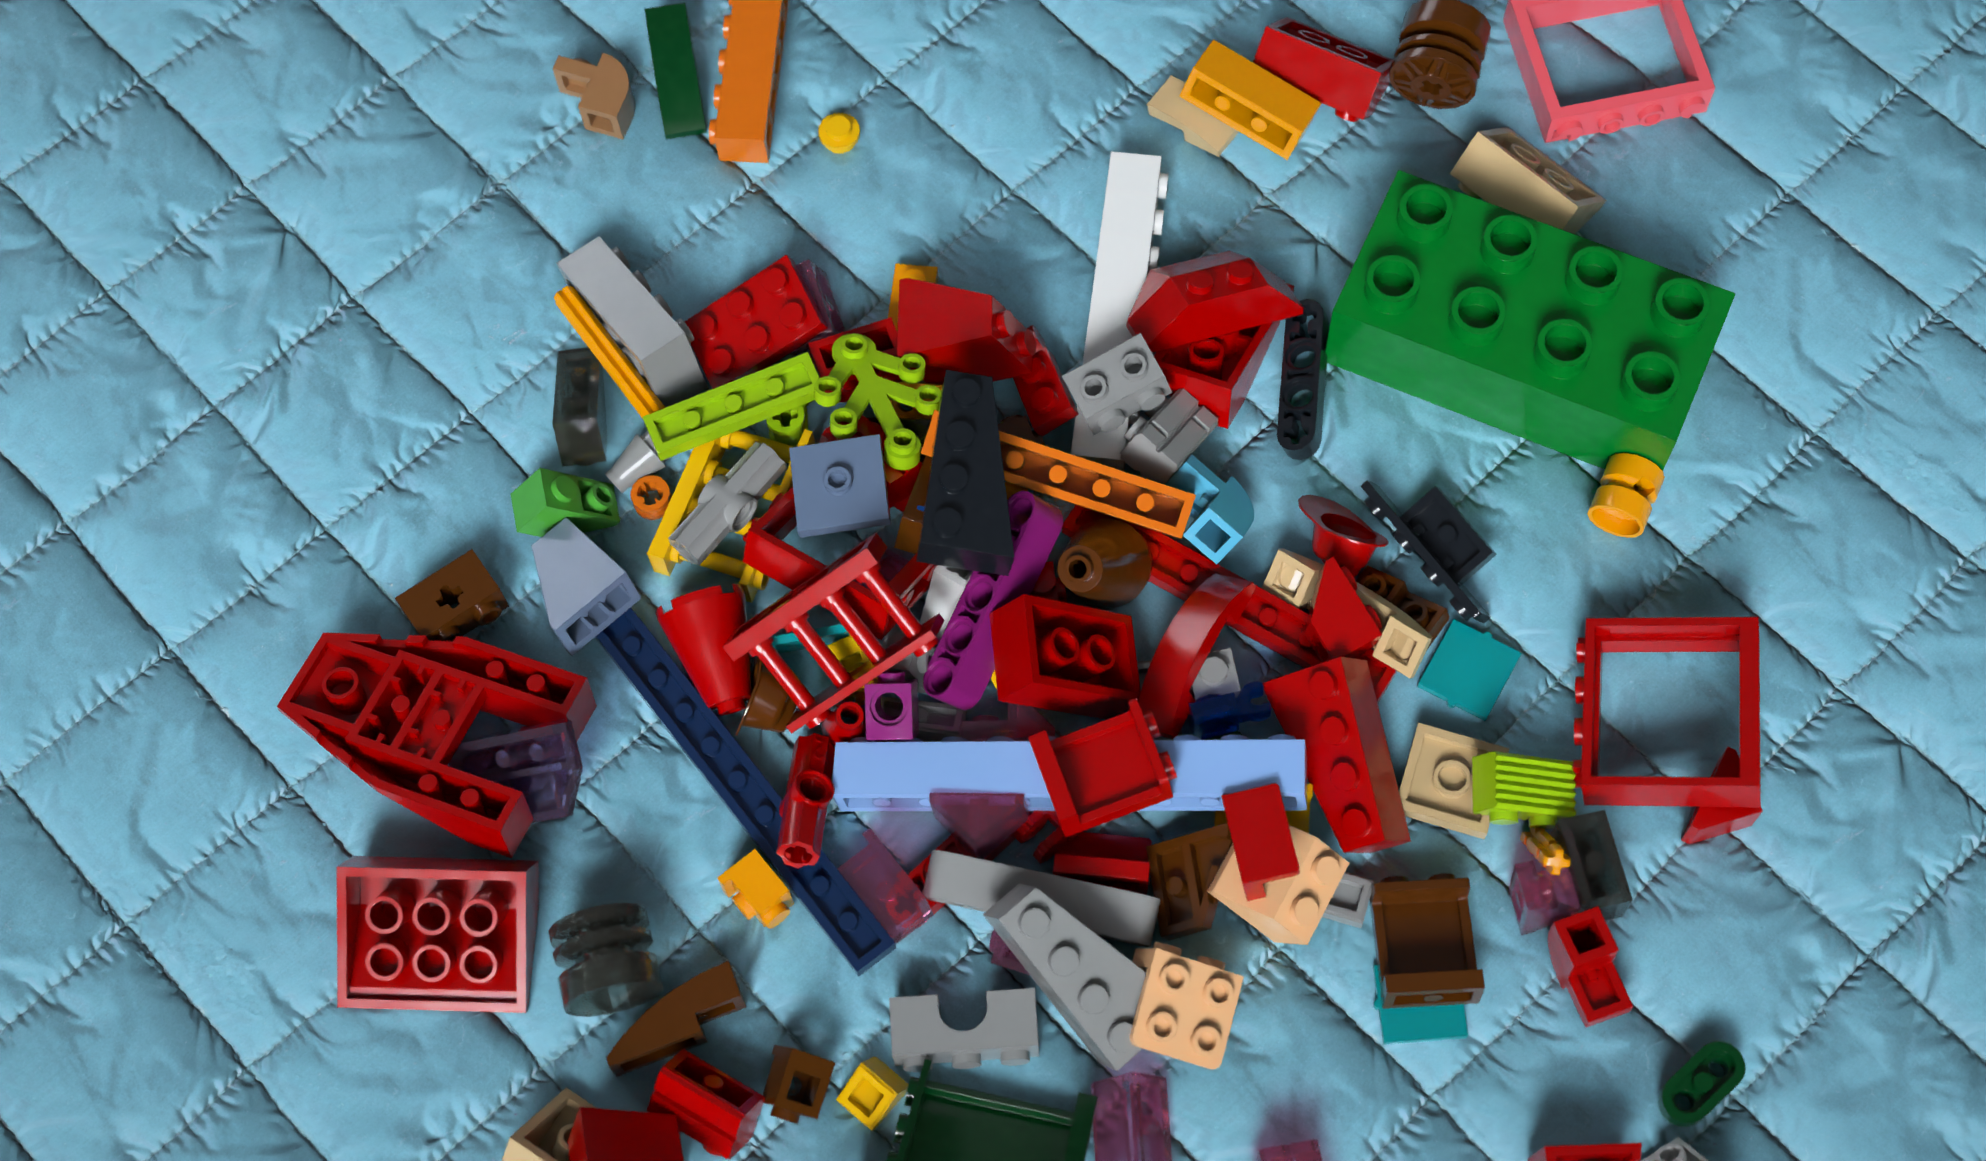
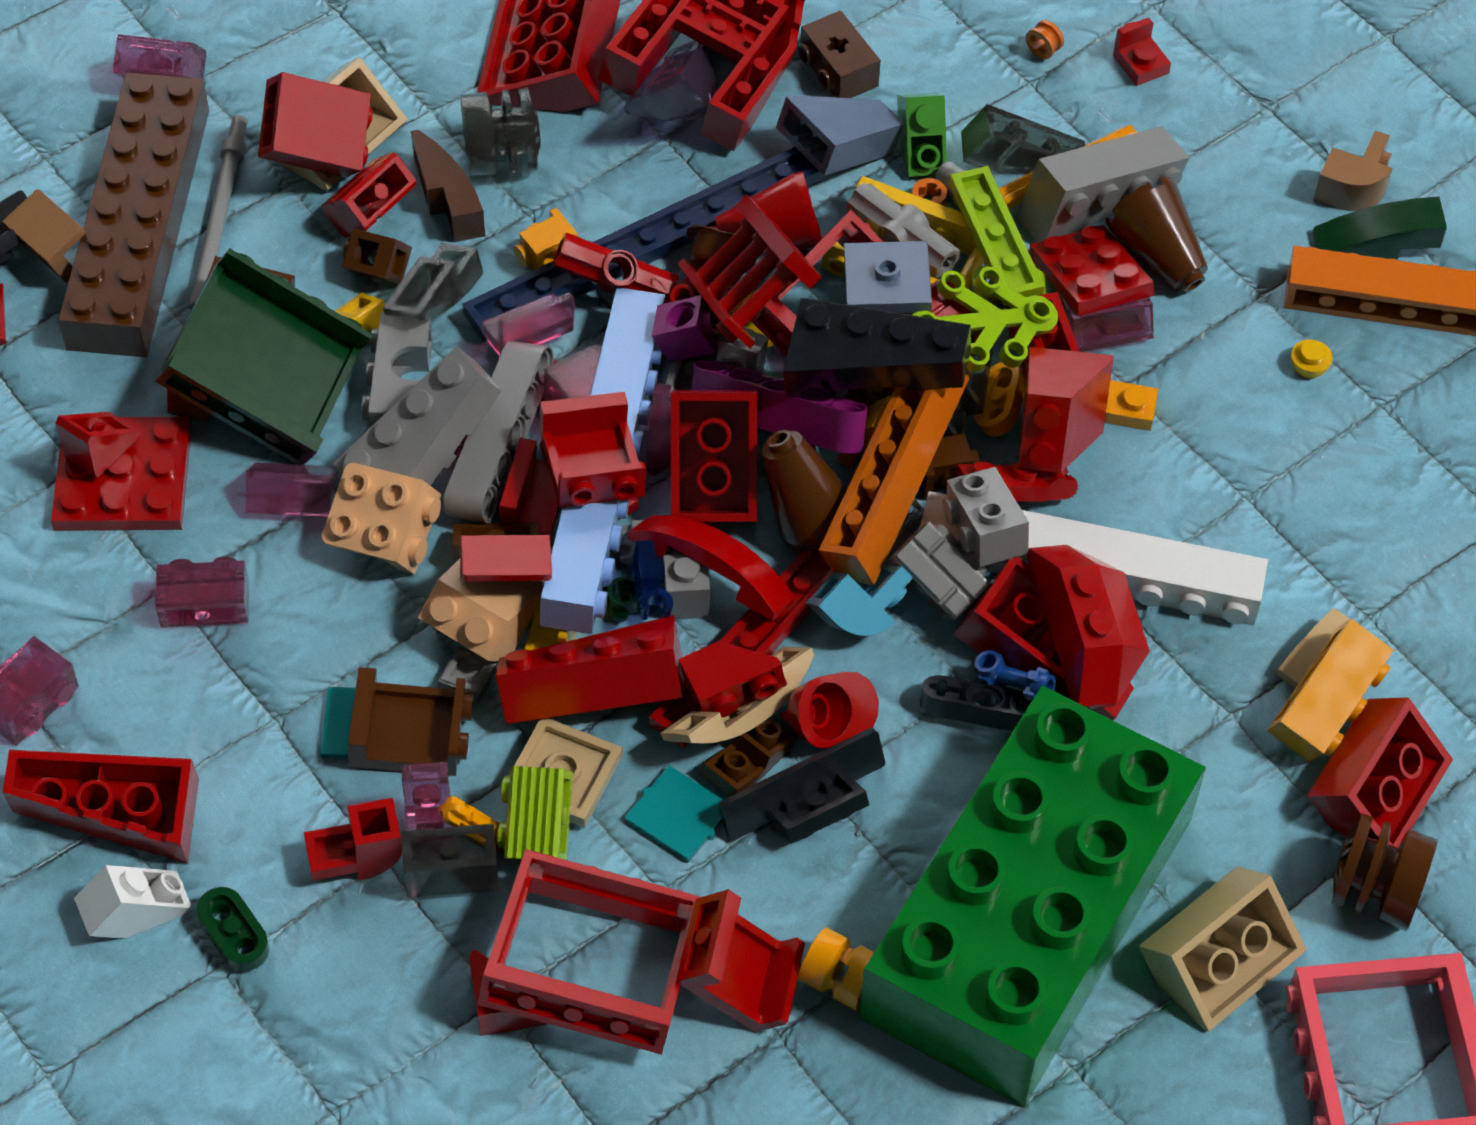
camera: 90 degrees right, 10 degrees down
none -> clear smoke slope [383,243,483,321]
none -> red panel [675,889,805,1032]
none -> blue bar [974,650,1056,701]
none -> orange bush [1025,20,1064,60]
none -> reddish brown cone [1105,177,1208,292]
none -> red bracket [1113,18,1171,86]

